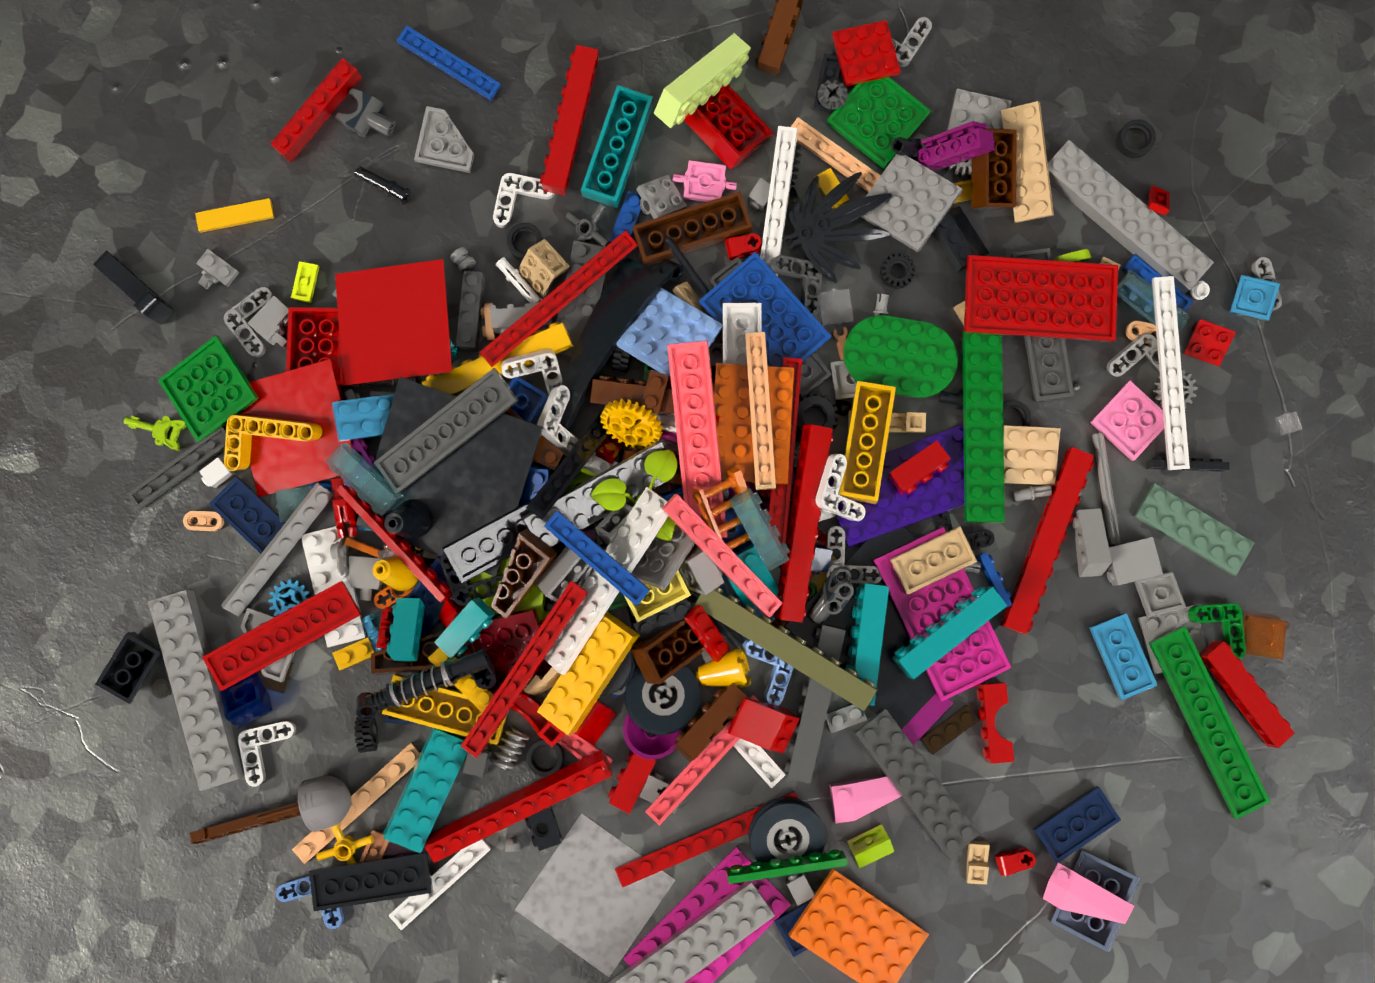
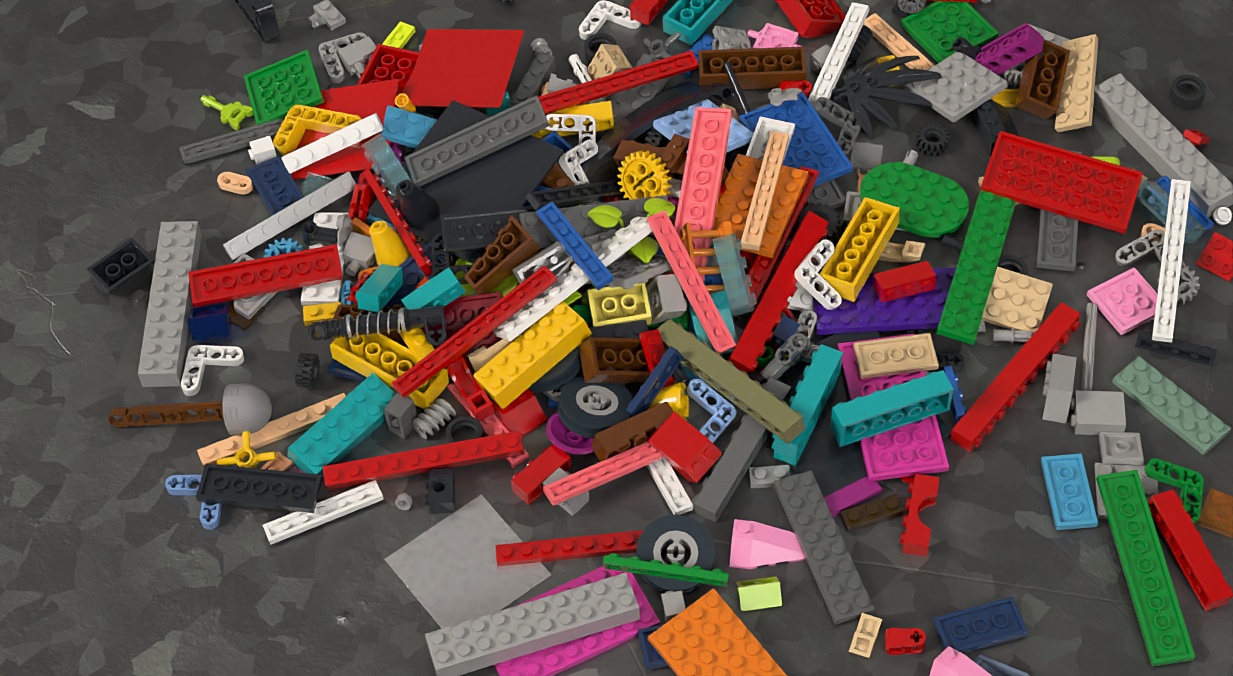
camera: 25 degrees right, 30 degrees down
none -> white plate [281,113,384,174]
none -> black piece [301,221,339,246]
none -> light orange pin [395,93,416,113]
none -> dark blue plate [626,346,684,417]
none -> light grey plate [768,88,802,106]

